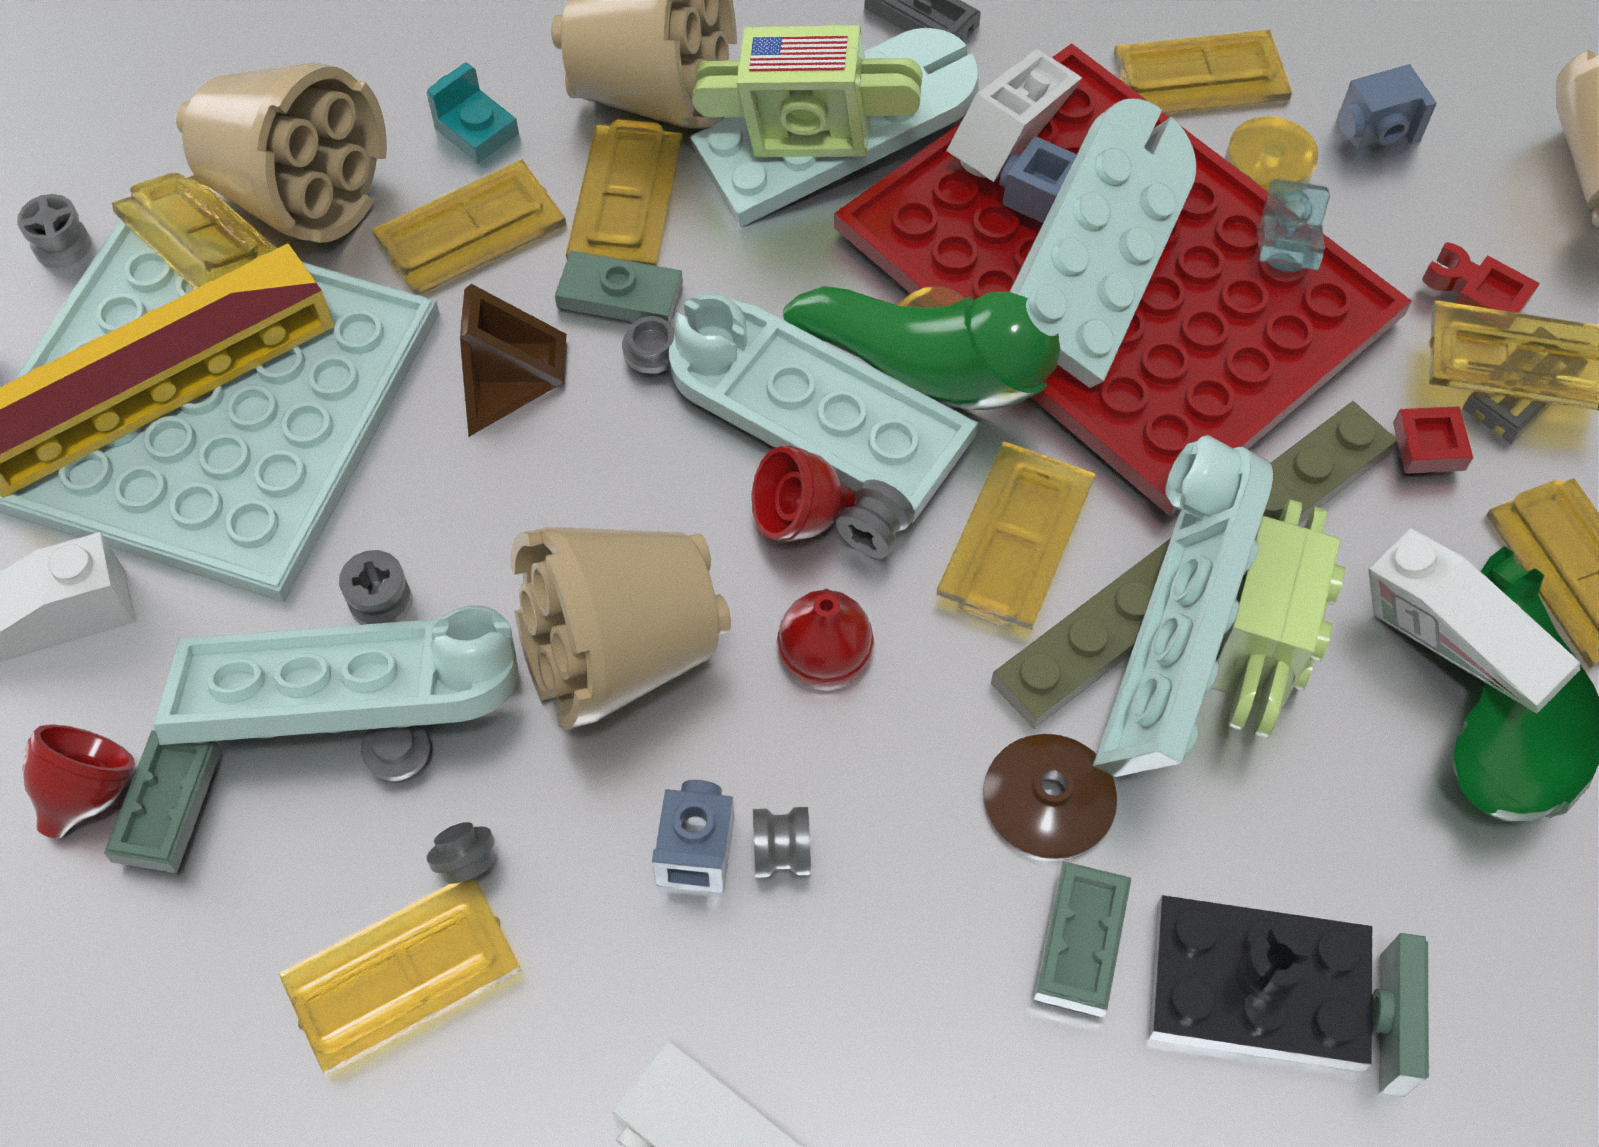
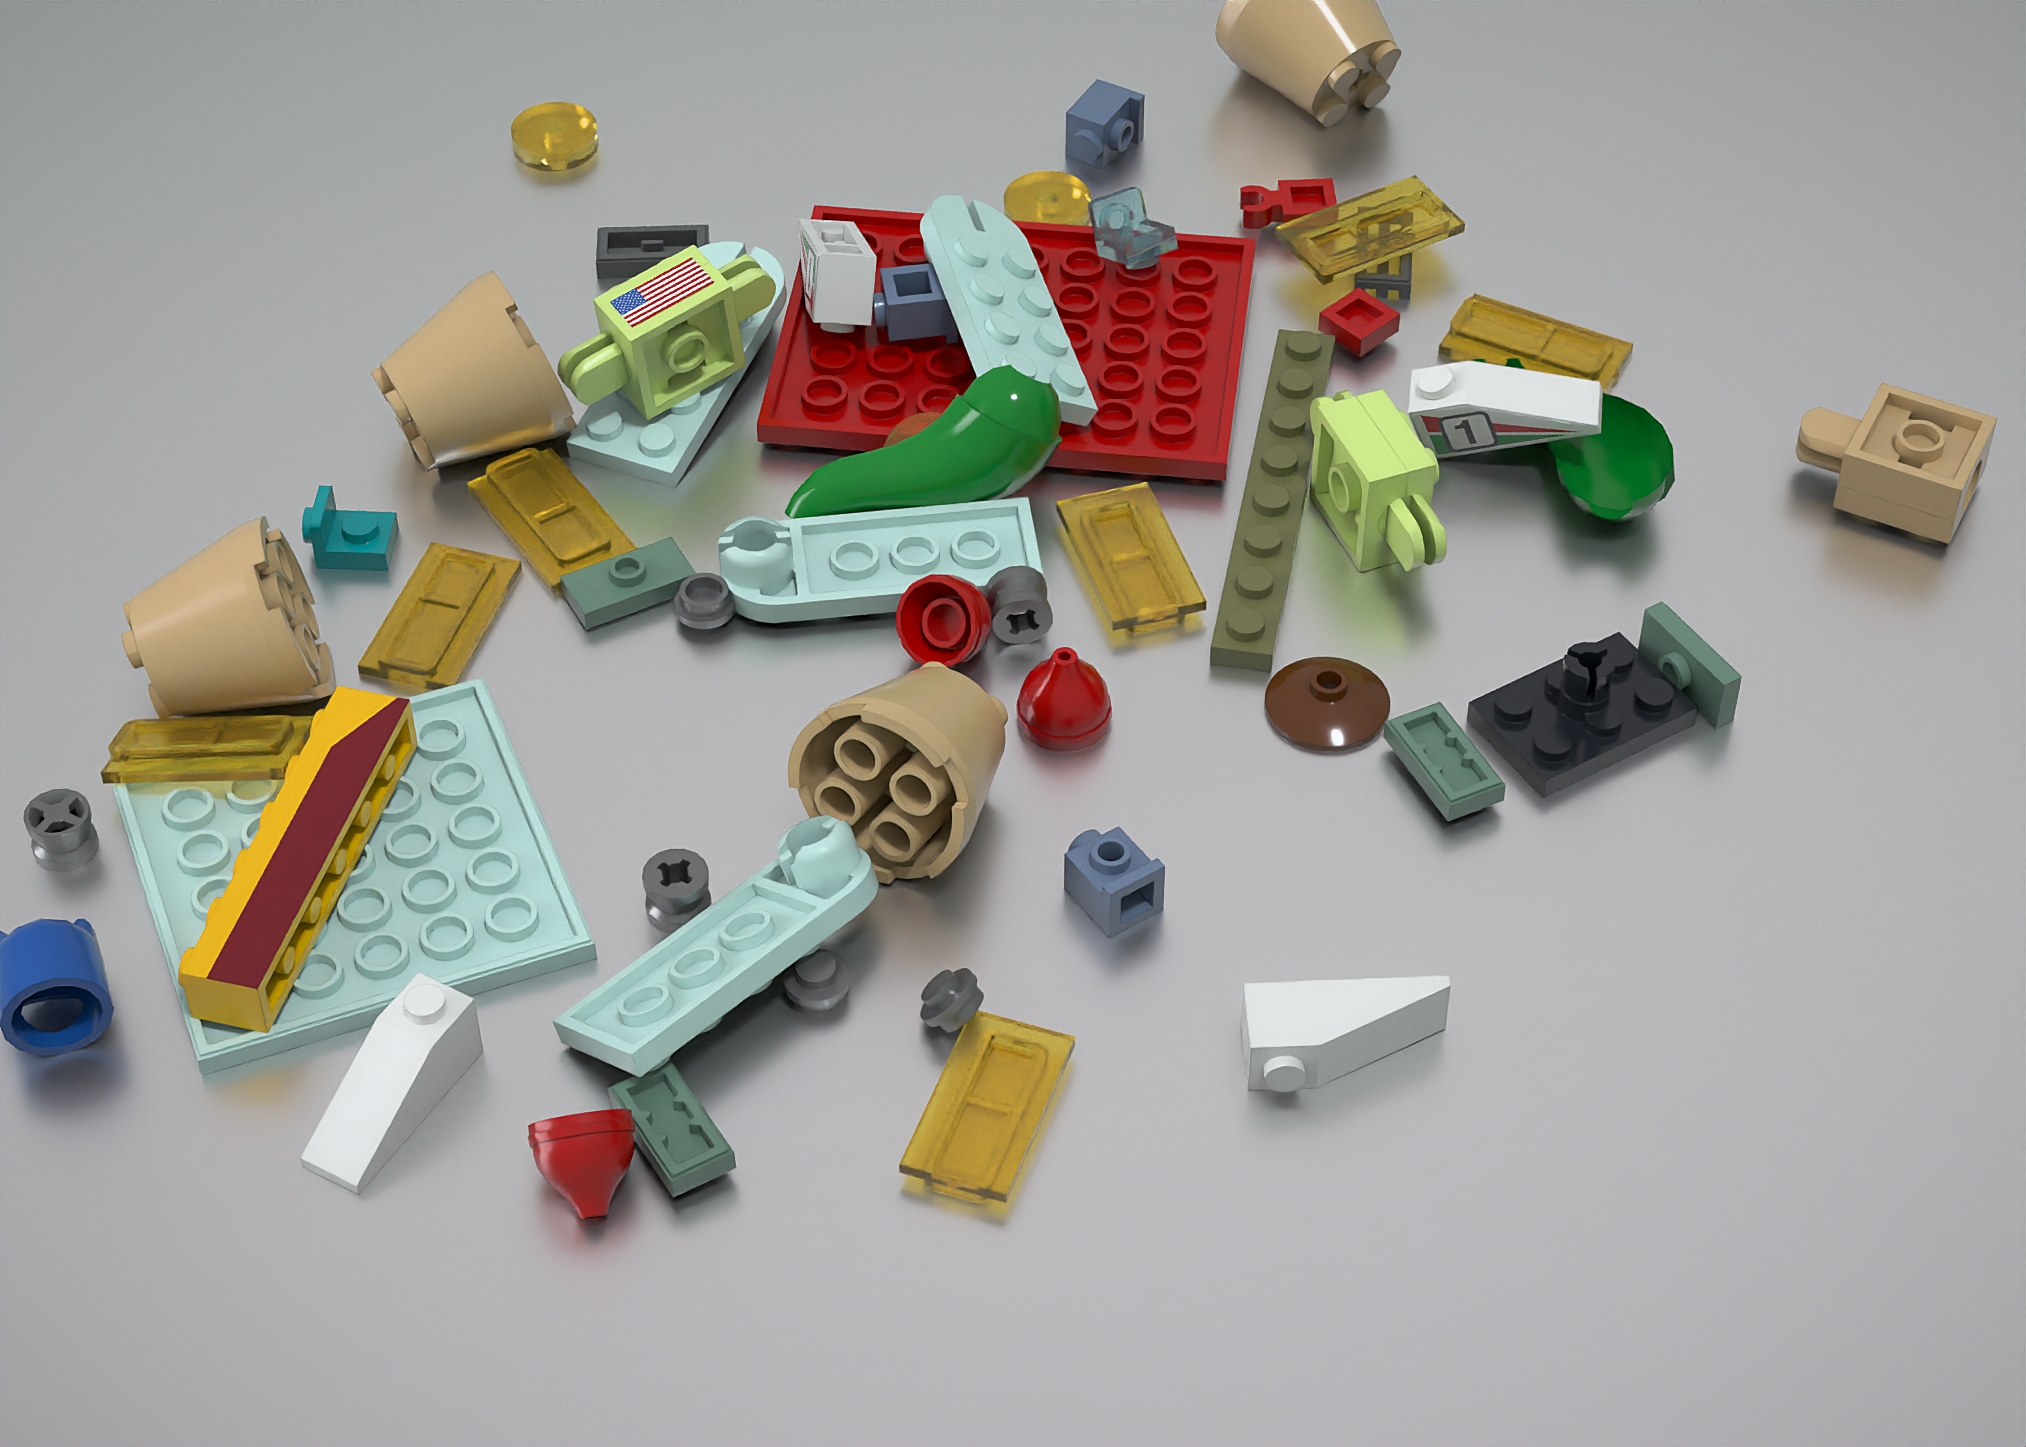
camera: 40 degrees left, 15 degrees down
reddish brown slope [460,284,567,437] -> none
flat silver wheel [753,807,811,877] -> none
light aqua plate [1093,435,1273,777] -> none
clear yellow piece [1113,30,1292,113] -> none

